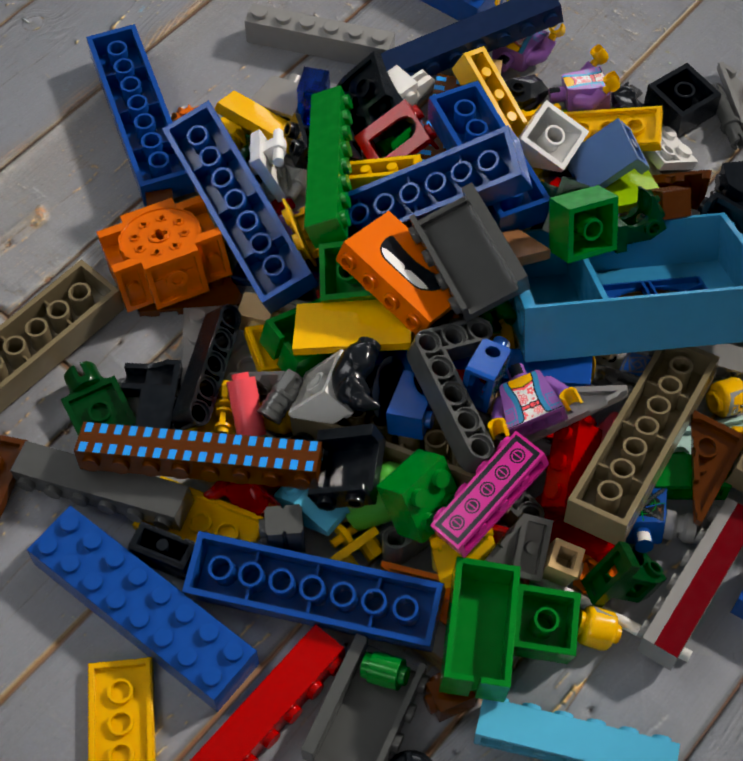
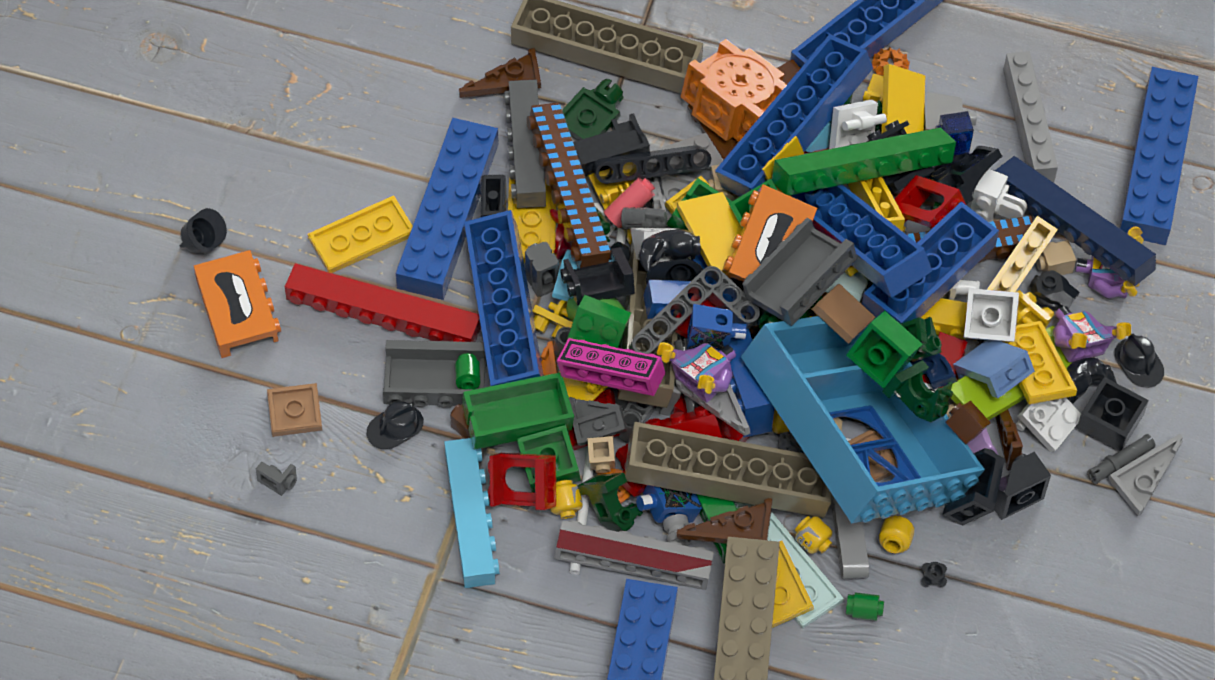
camera: 65 degrees right, 0 degrees up
none -> red panel [488,452,556,510]
none -> black piece [1115,333,1164,388]

